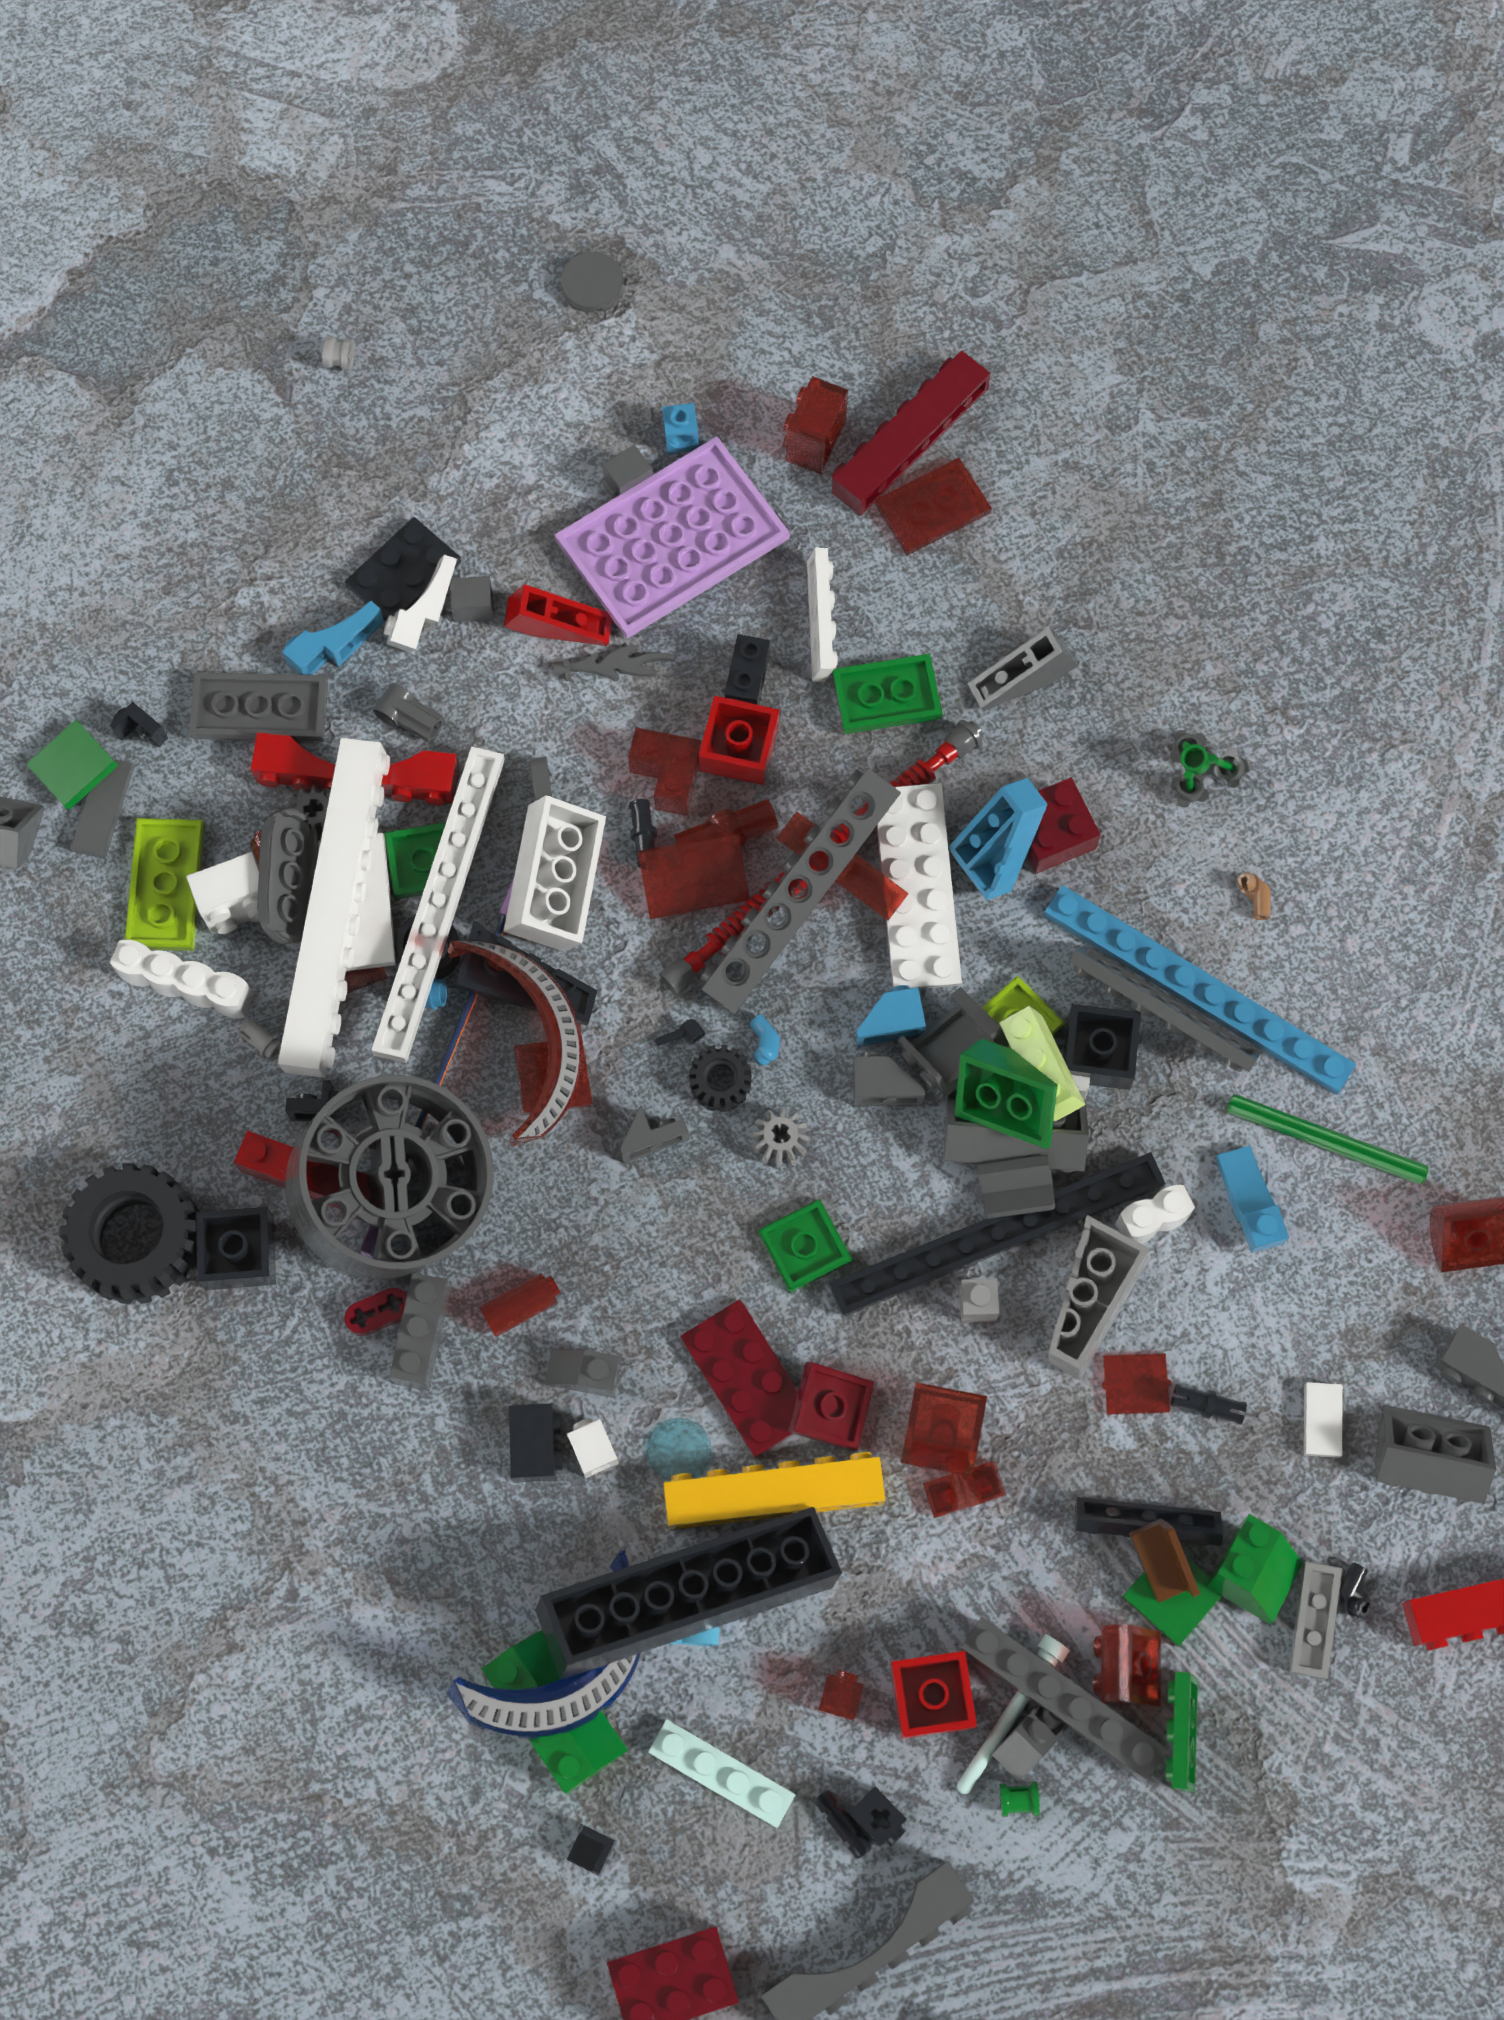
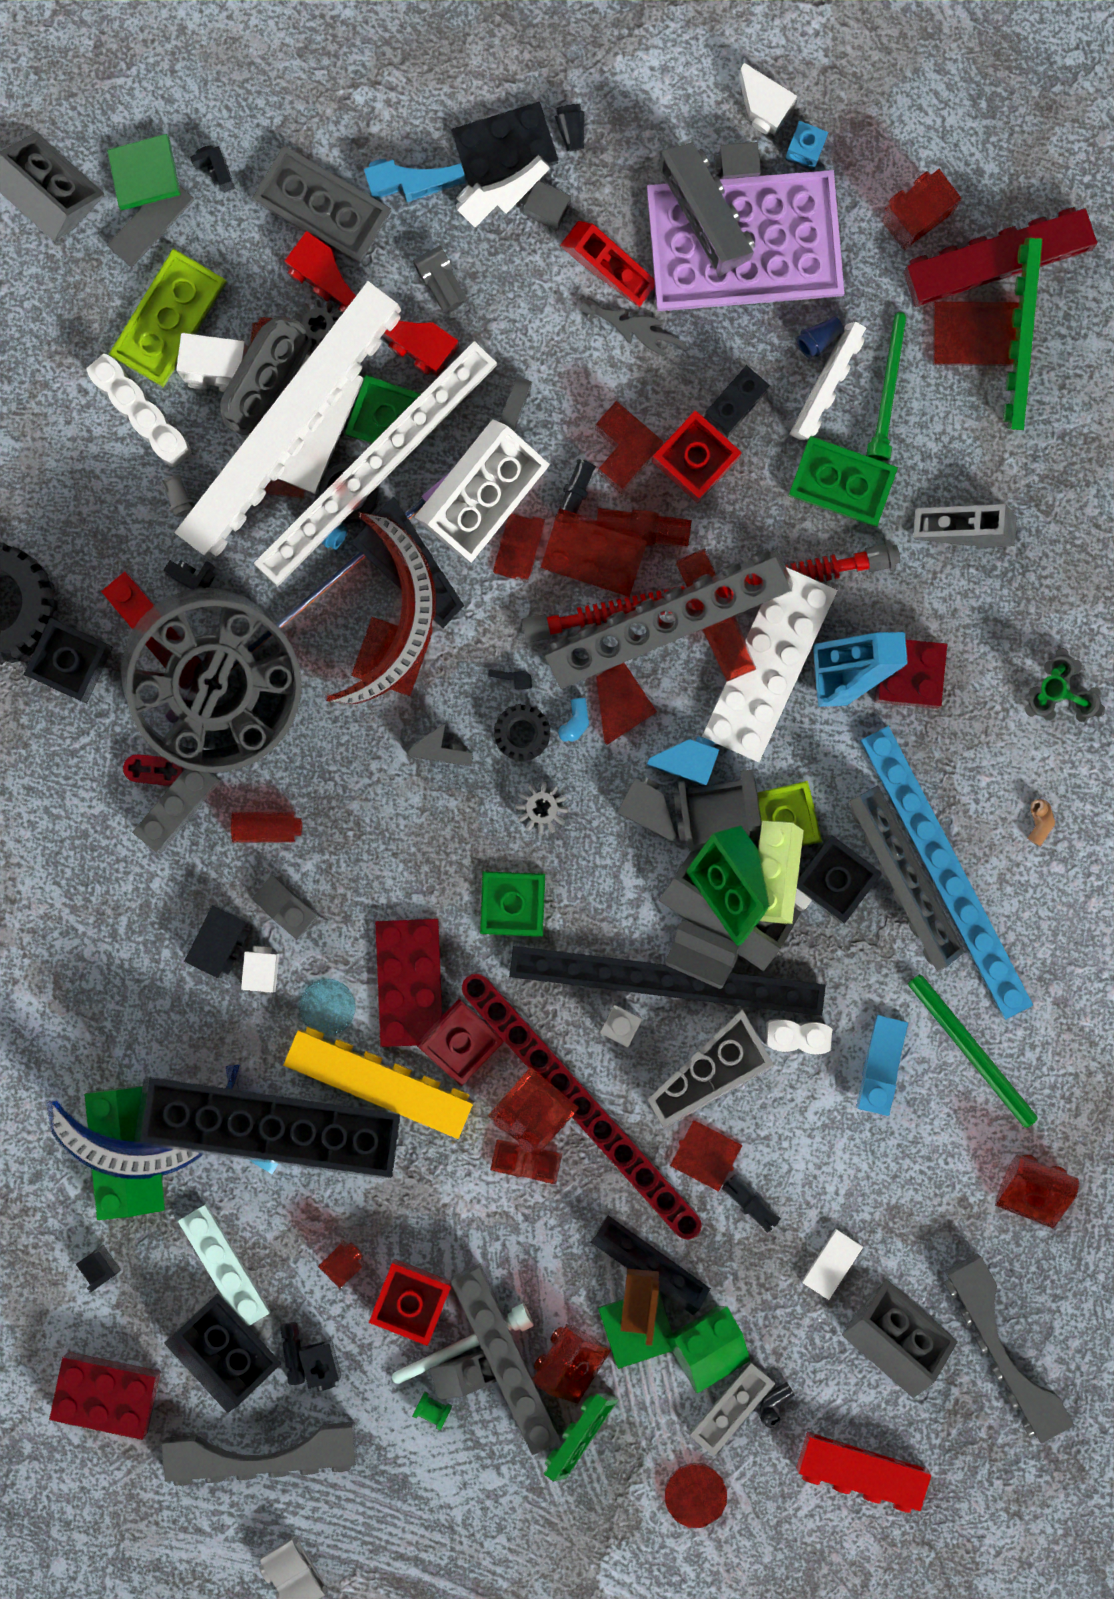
camera: 30 degrees right, 15 degrees up
none -> black slope [164,1293,282,1413]
none -> dark red beam [462,973,702,1240]
none -> clear red panel [493,513,545,583]
none -> black cone [554,104,585,152]
none -> clear red wing [596,663,657,746]
none -> dark grey slope [659,142,755,277]
none -> clear red tile [664,1463,727,1528]
none -> white slope [739,63,797,136]
none -> dark blue cone [796,316,844,358]
none -> green piece [866,312,906,461]
none -> green plate [1003,238,1042,430]

